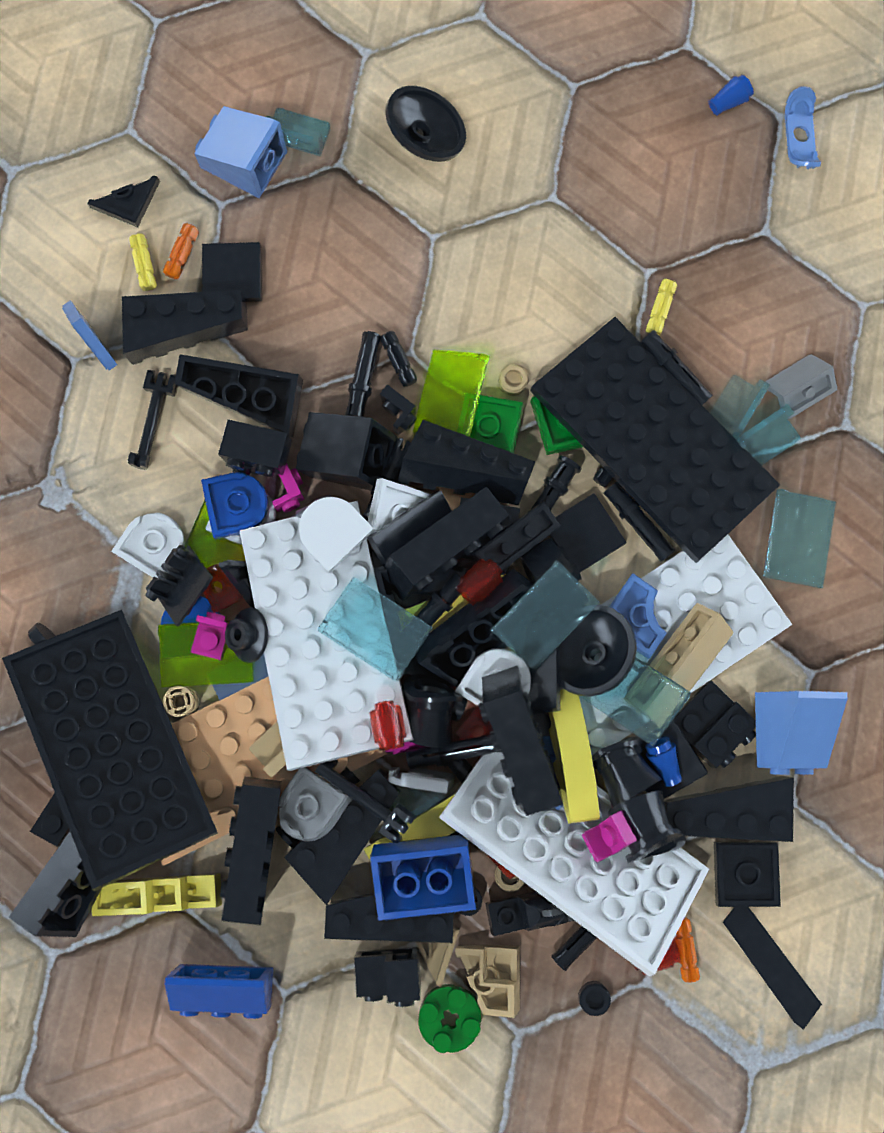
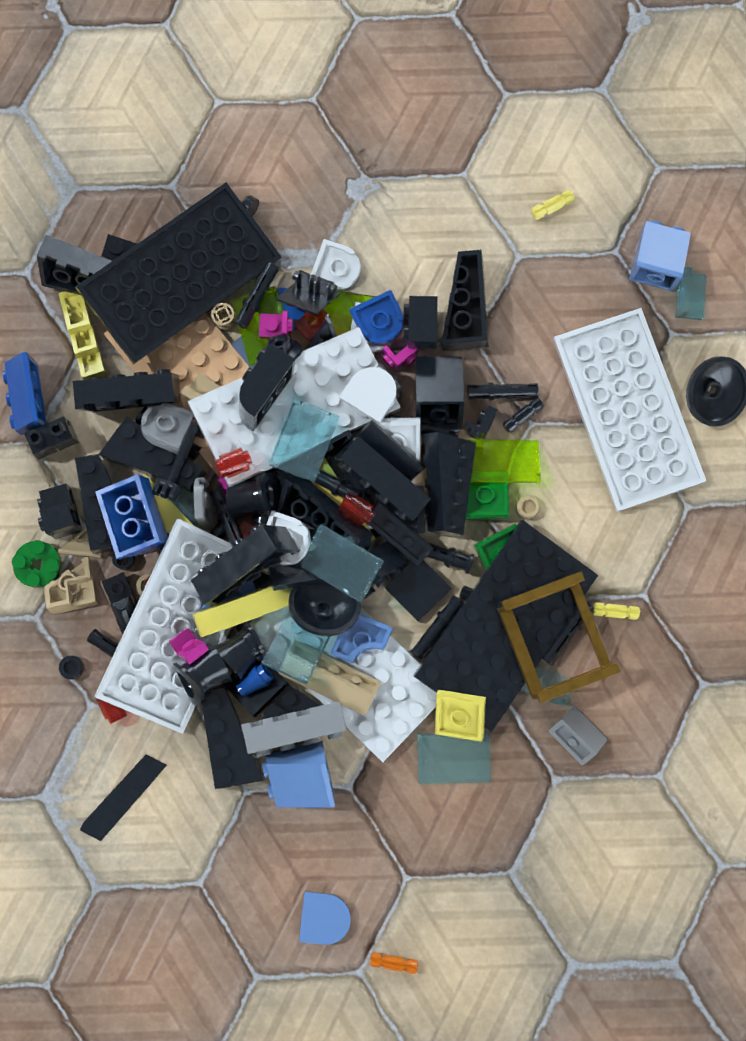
camera: 80 degrees right, 0 degrees up
medium blue tile [62,300,118,370] -> none
black tile [87,176,160,227] -> none
black wedge [122,290,248,365] -> none
black hinge [128,370,177,470] -> none
orange axle [163,223,199,280] -> none
black tile [202,242,262,302] -> none
orange axle [675,918,700,982] -> none
black tile [714,842,781,907] -> none
clear light blue panel [736,404,800,465] -> none
none -> black hips [24,416,79,460]
none -> black pin [234,262,279,329]
none -> black brick [239,344,295,432]
none -> light grey wedge [241,701,347,757]
none -> light yellow tile [435,690,486,742]
none -> pearl gold piece [497,571,621,703]
none -> white plate [553,308,706,512]

